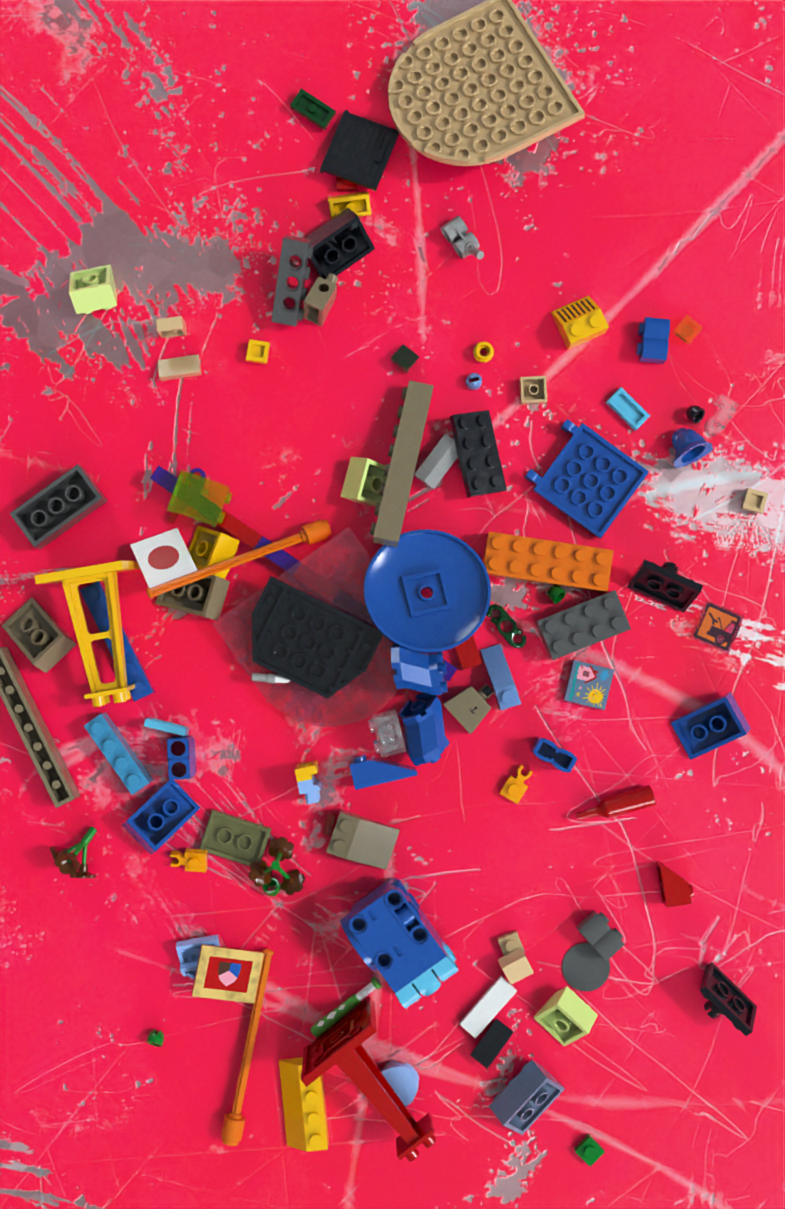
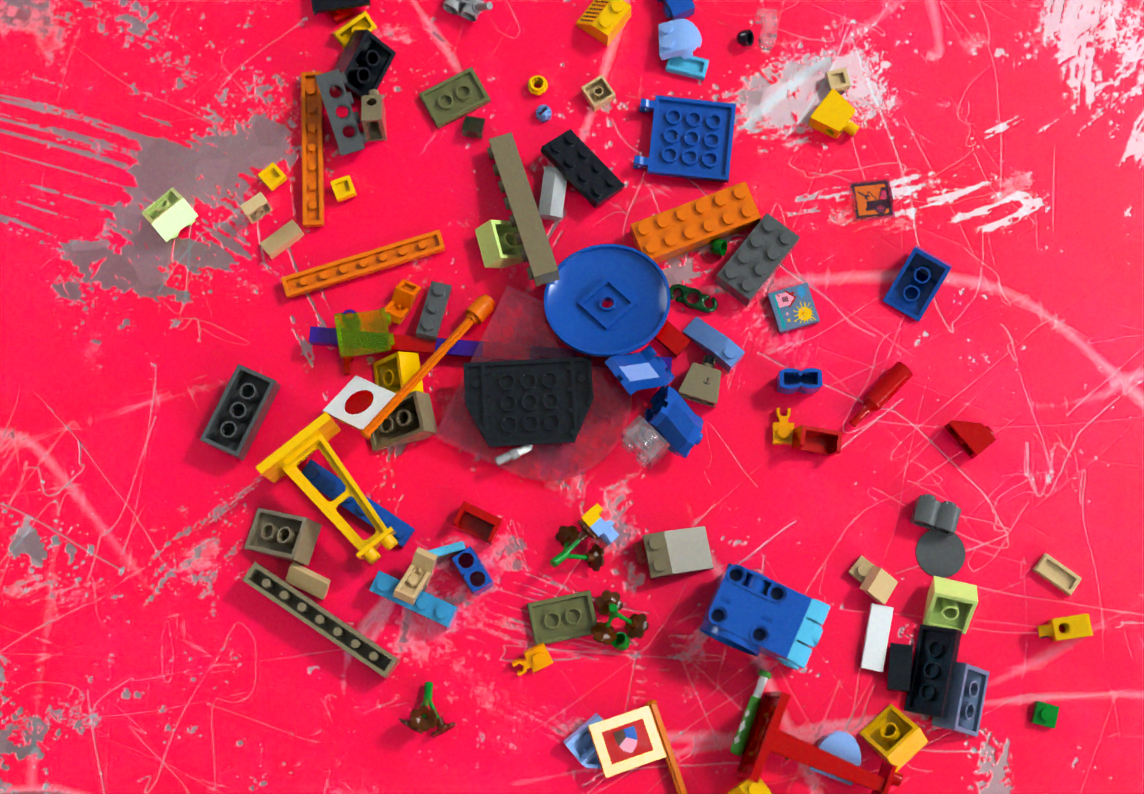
camera: 30 degrees left, 10 degrees down
blue slope [122,780,200,855] -> none
blue slope [349,754,418,790] -> none
black plate [627,560,703,613] -> none
blue piece [672,428,713,468] -> none
black plate [700,962,757,1036] -> none
none -> yellow plate [258,162,288,191]
none -> orange plate [281,229,446,299]
none -> tan tile [285,562,331,600]
none -> orange plate [301,71,325,228]
none -> orange slope [381,279,422,325]
none -> tan bracket [393,547,438,605]
none -> dark grey plate [416,281,452,341]
none -> olive tile [419,67,491,129]
none -> red panel [453,501,503,545]
none -> reddish brown plant [550,520,604,572]
none -> light blue slope [658,19,702,60]
none -> red panel [791,425,843,456]
none -> yellow torso [807,88,860,139]
none -> yellow slope [860,704,928,772]
none -> black plate [904,624,962,719]
none -> tan tile [1032,553,1082,596]
none -> yellow torso [1037,613,1093,642]

